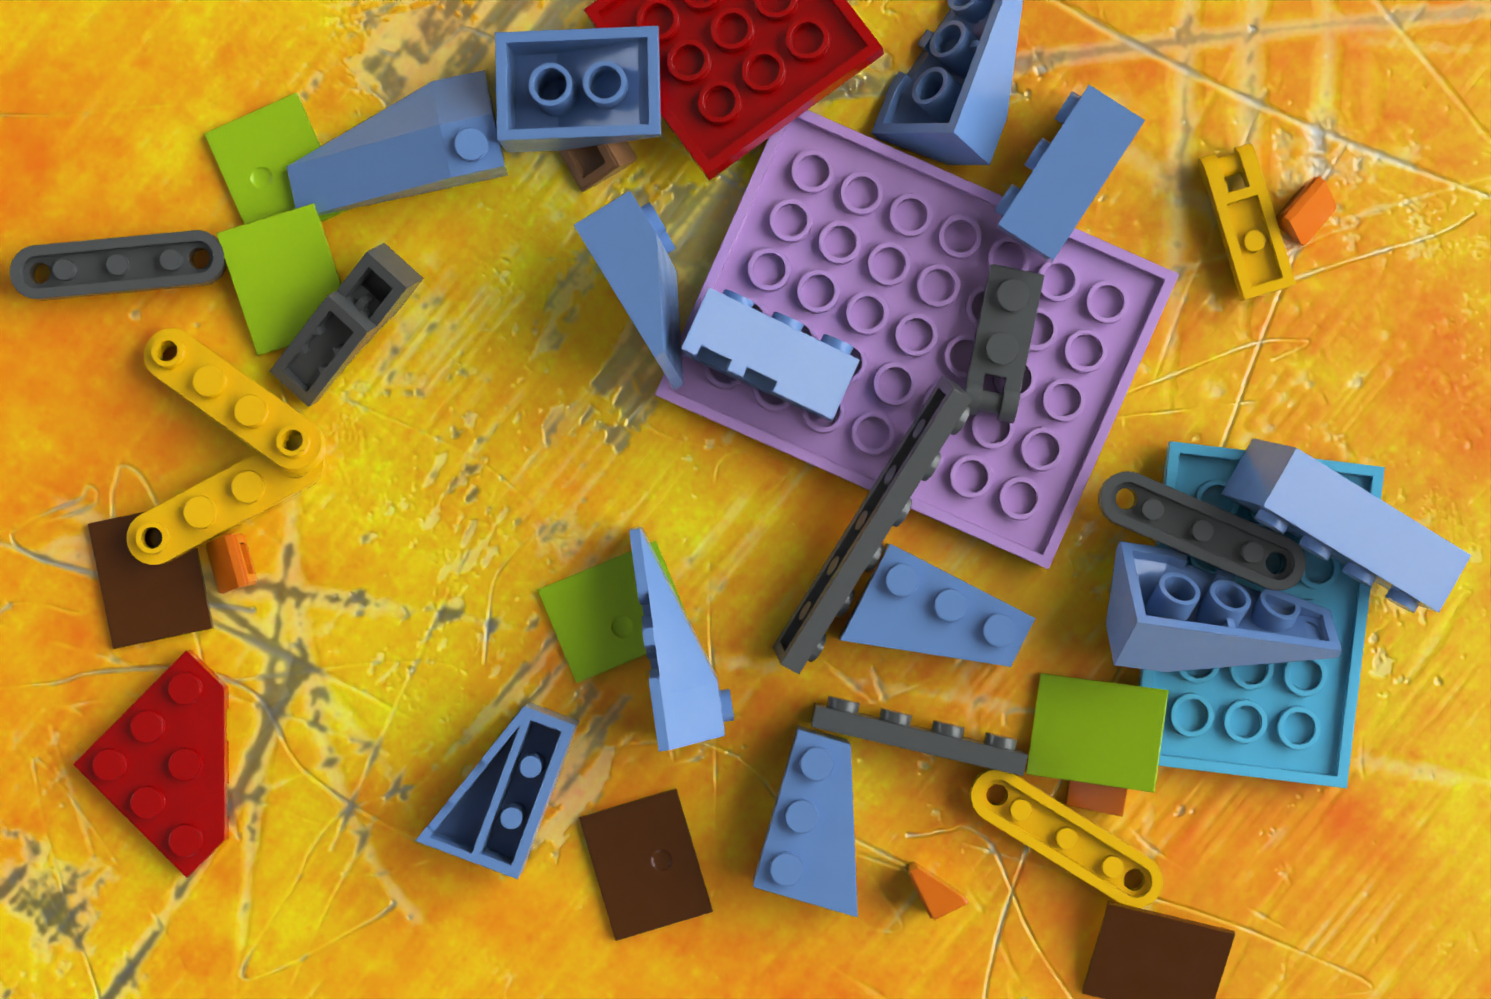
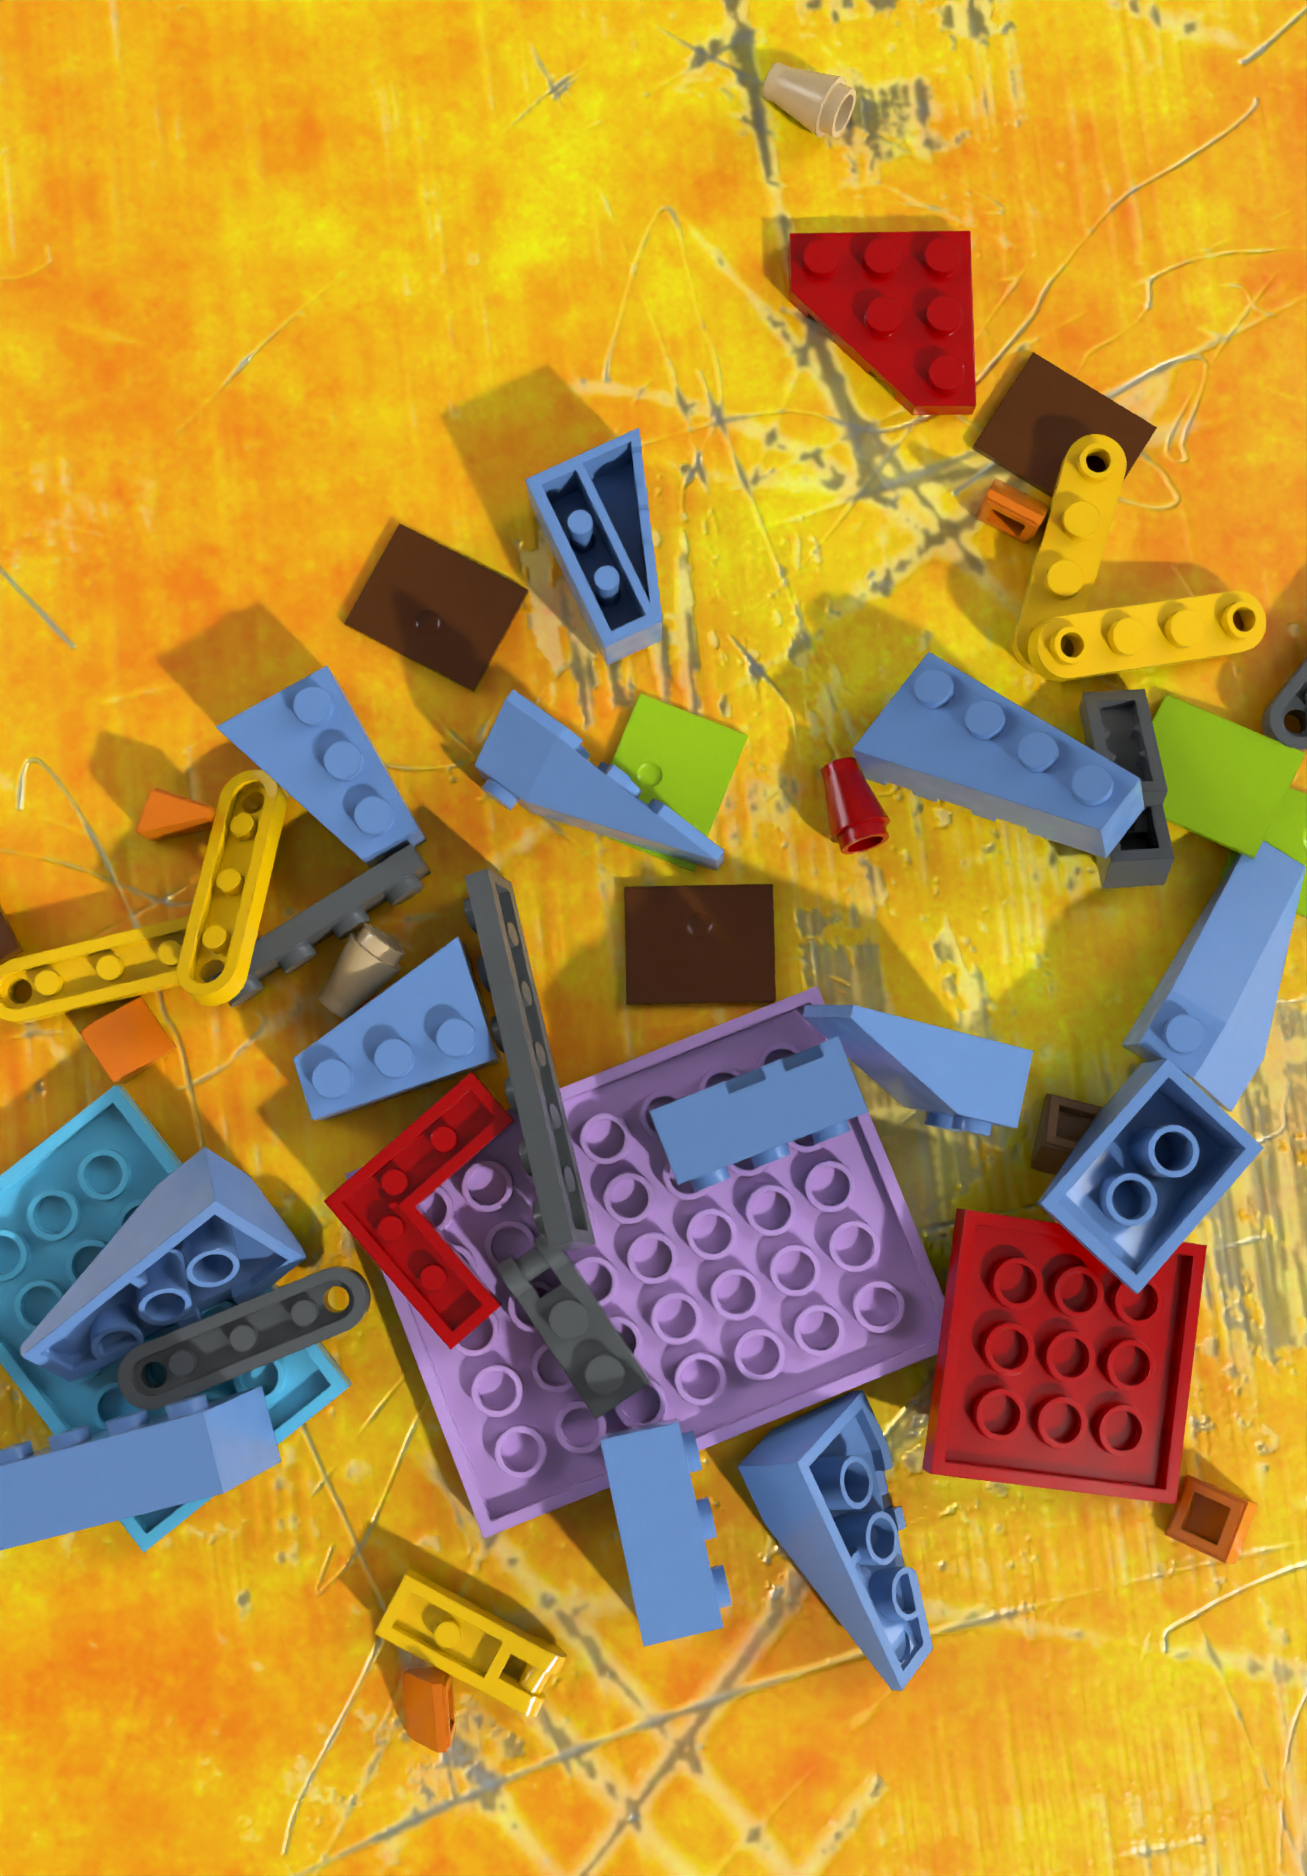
camera: 135 degrees right, 5 degrees down
lime piece [1026,673,1169,793] -> none
none -> yellow plate [176,770,287,1006]
none -> tan cone [318,923,406,1019]
none -> red plate [324,1072,515,1350]
none -> reddish brown piece [624,884,776,1005]
none -> tan cone [763,62,856,137]
none -> red cone [821,757,890,855]
none -> medium blue wedge [852,652,1145,858]

